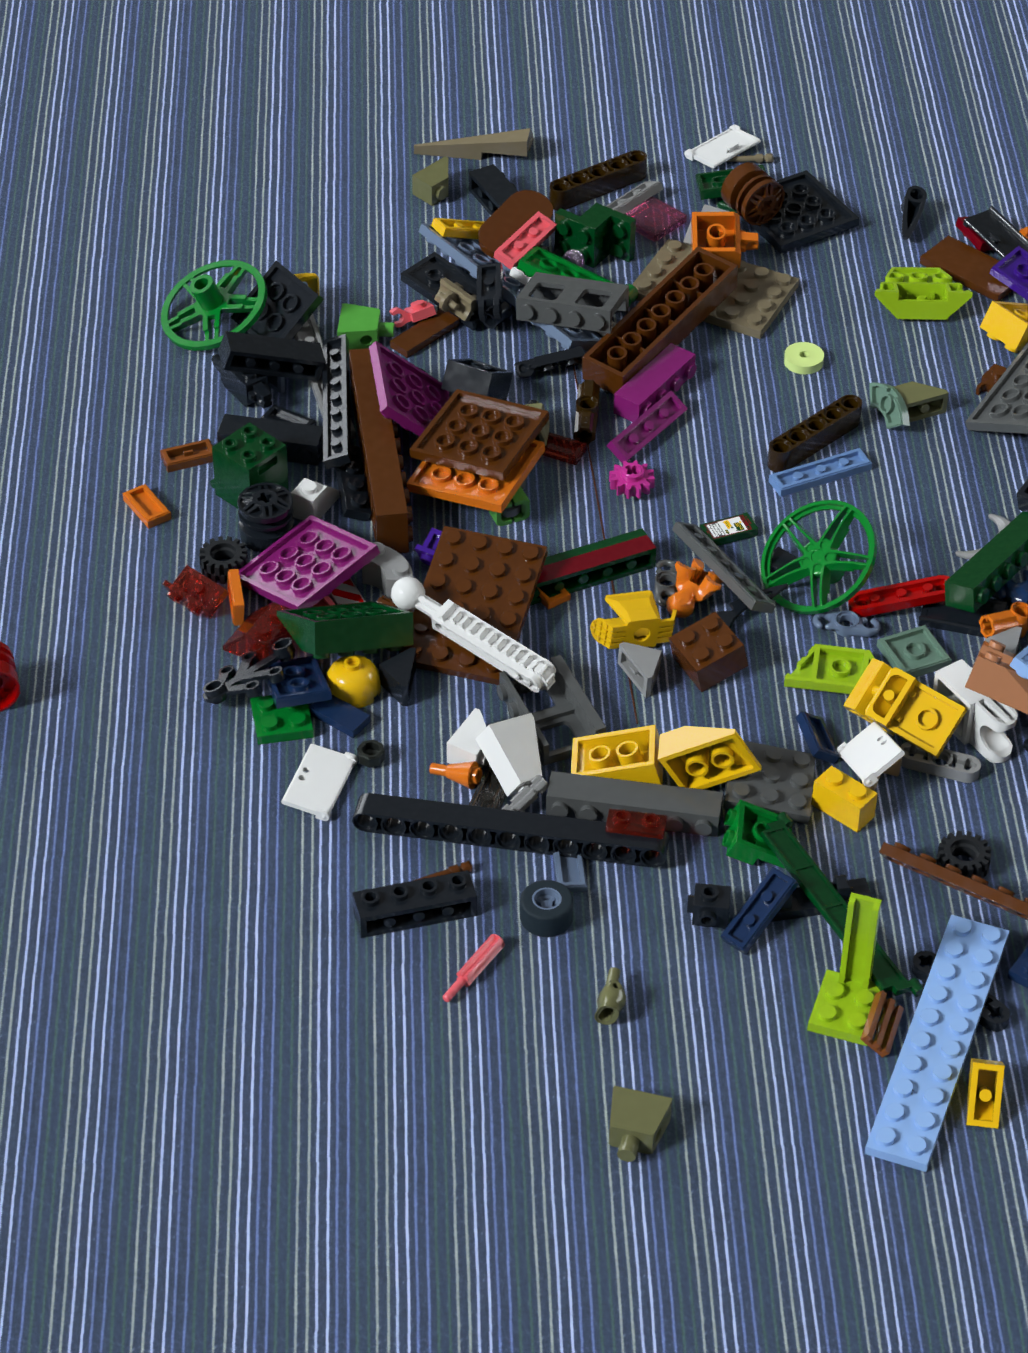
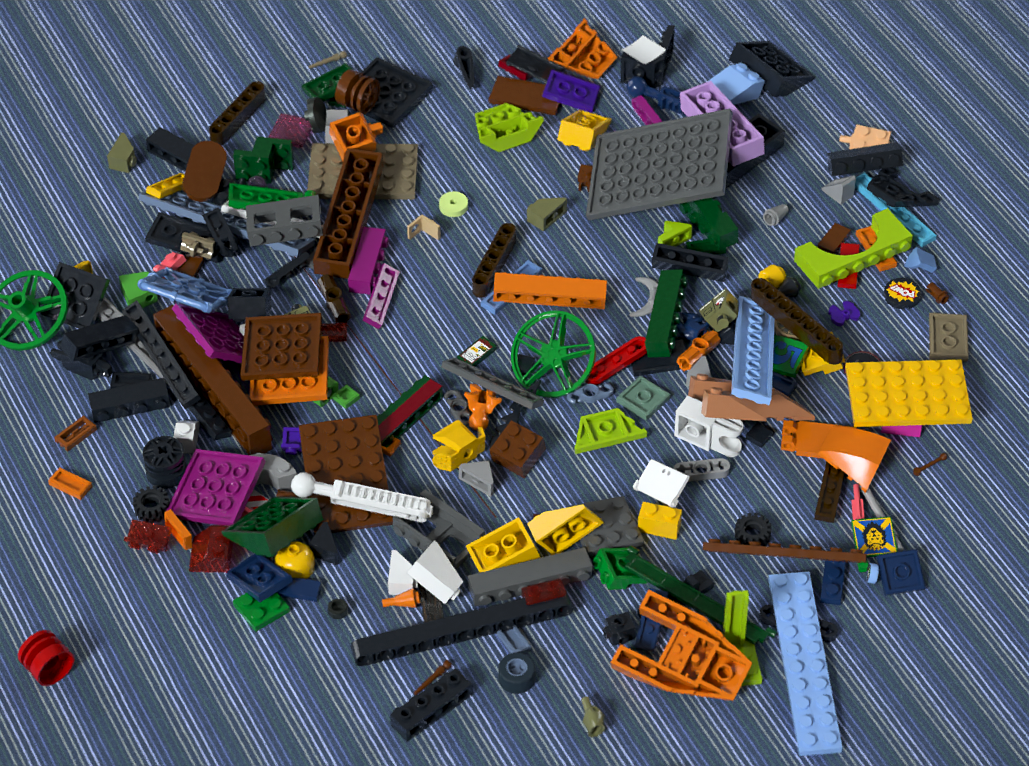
camera: 25 degrees left, 5 degrees up
black plant [203,637,296,704] -> none
dark green container [210,422,289,509] -> none
white door [281,744,358,821] -> none
dark tan wedge [414,128,533,160] -> none
coral axle [442,934,505,1002] -> none
coral plate [493,211,557,270] -> none
light grey axle [502,775,549,812] -> none
light grey tile [606,181,663,214] -> none
dark pink gear [609,460,655,499] -> none
white door [684,124,761,169] -> none
dark blue tile [795,711,840,764] -> none
yellow piece [843,658,967,758] -> none
dark orange tile [861,990,904,1057] -> none
sand green tile [869,382,910,430] -> none
yellow slope [966,1058,1005,1129] -> none
none -> medium blue plate [137,267,233,313]
none -> pearl dark grey tile [304,97,326,133]
none -> bright green tile [333,385,360,409]
none -> tan bracket [407,215,441,240]
none -> orange brick [493,272,607,309]
none -> orange wedge [611,590,752,701]

